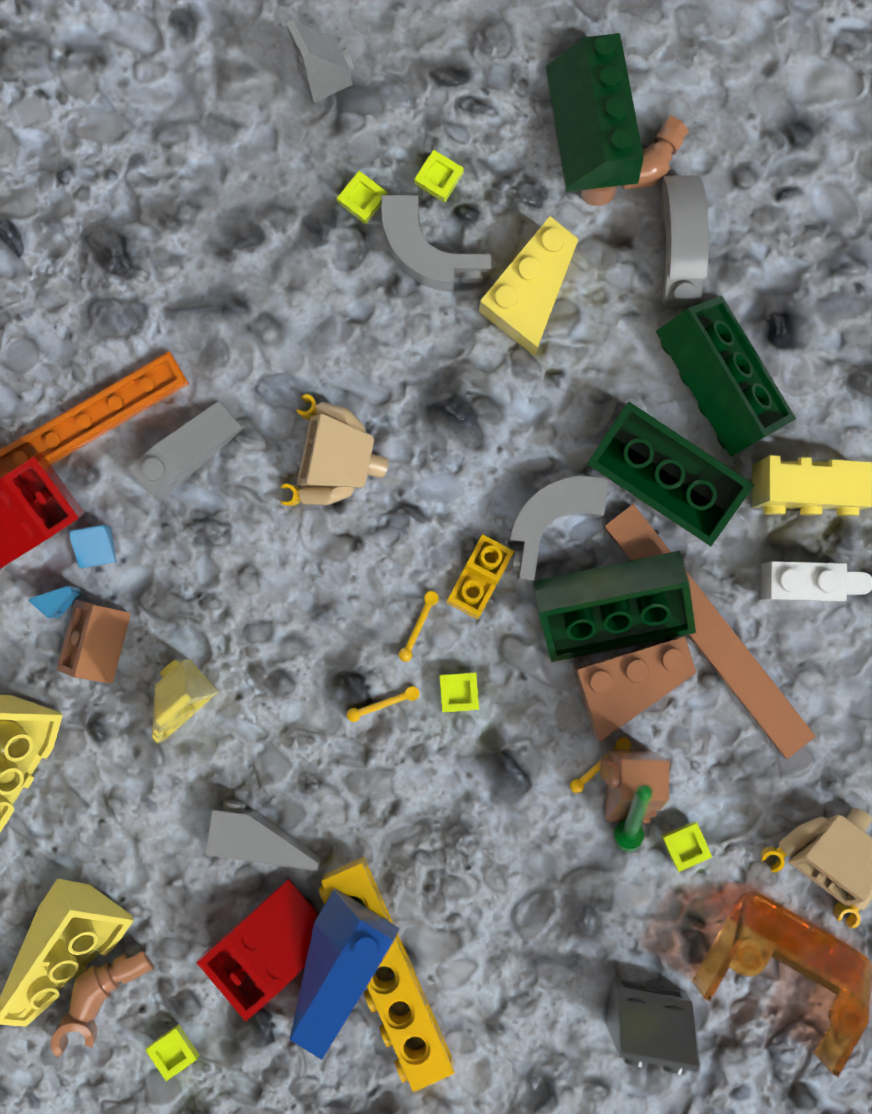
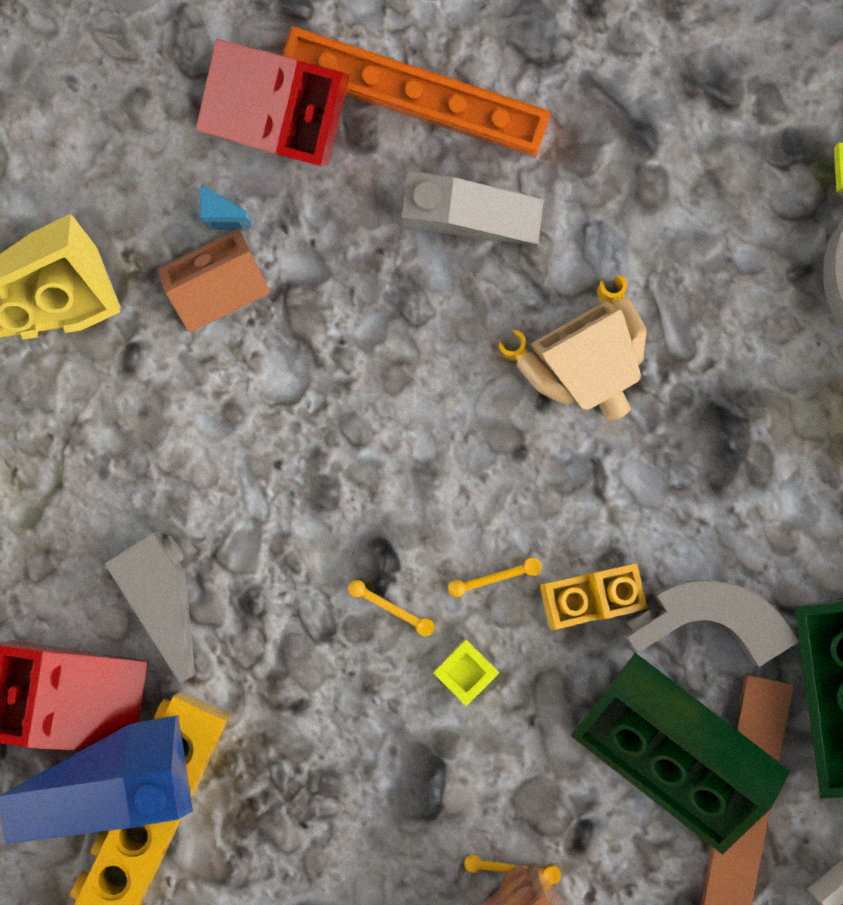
camera: 50 degrees right, 0 degrees up
dark azure slope [69,525,117,569] -> none
light yellow wedge [152,659,219,744] -> none
nougat wedge [573,636,697,742] -> none

